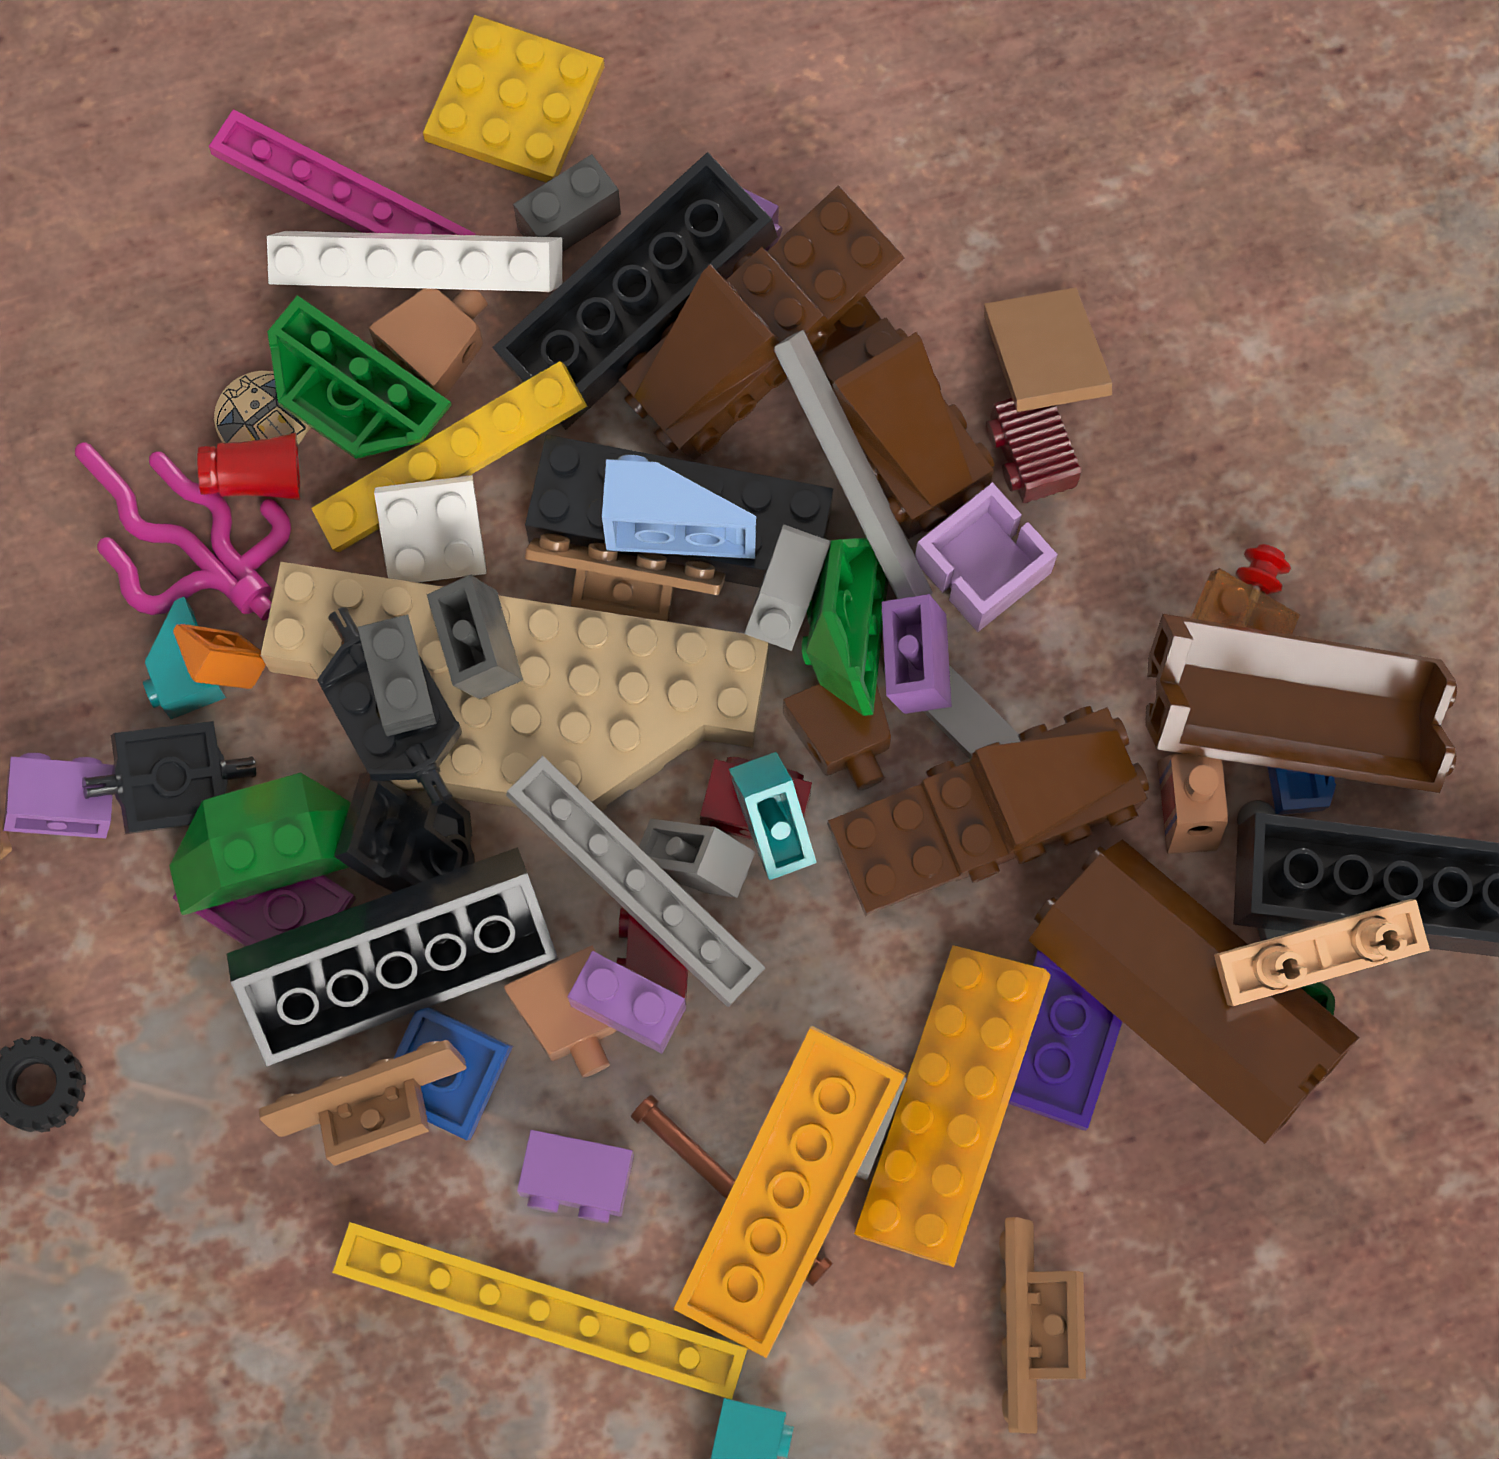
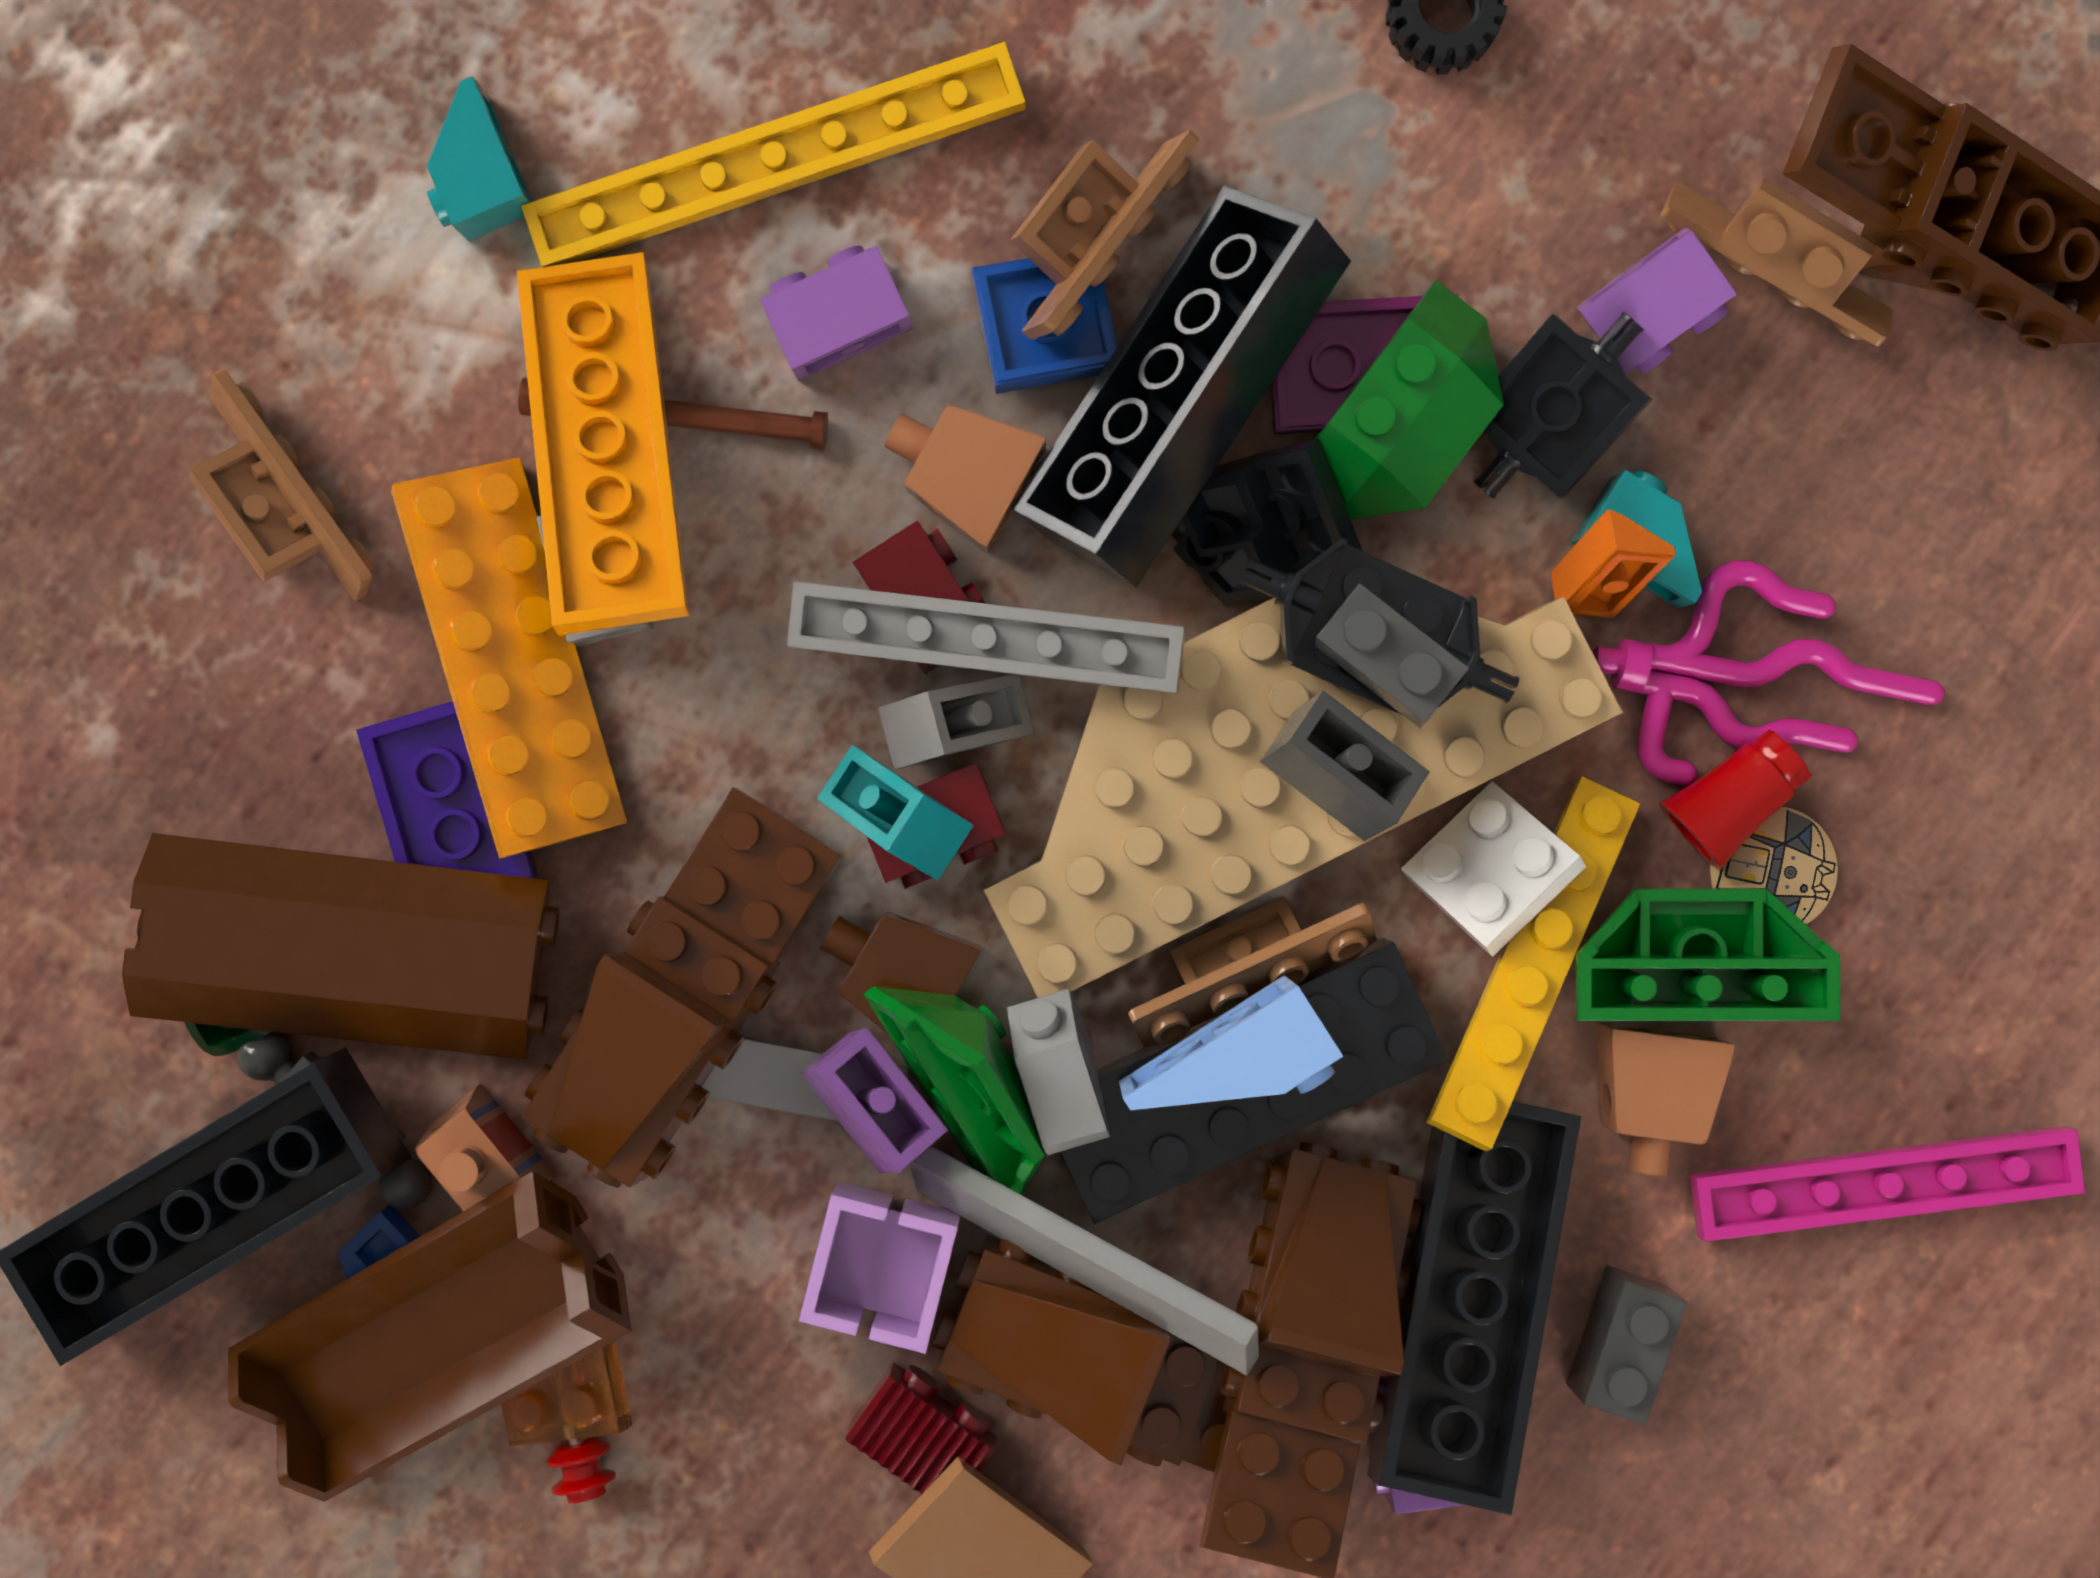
camera: 145 degrees right, 15 degrees up
white brick [267,231,563,292] -> none
yellow plate [423,15,604,183] -> none
medium lavender brick [568,951,686,1054] -> none
light nougat plate [1214,899,1430,1006] -> none

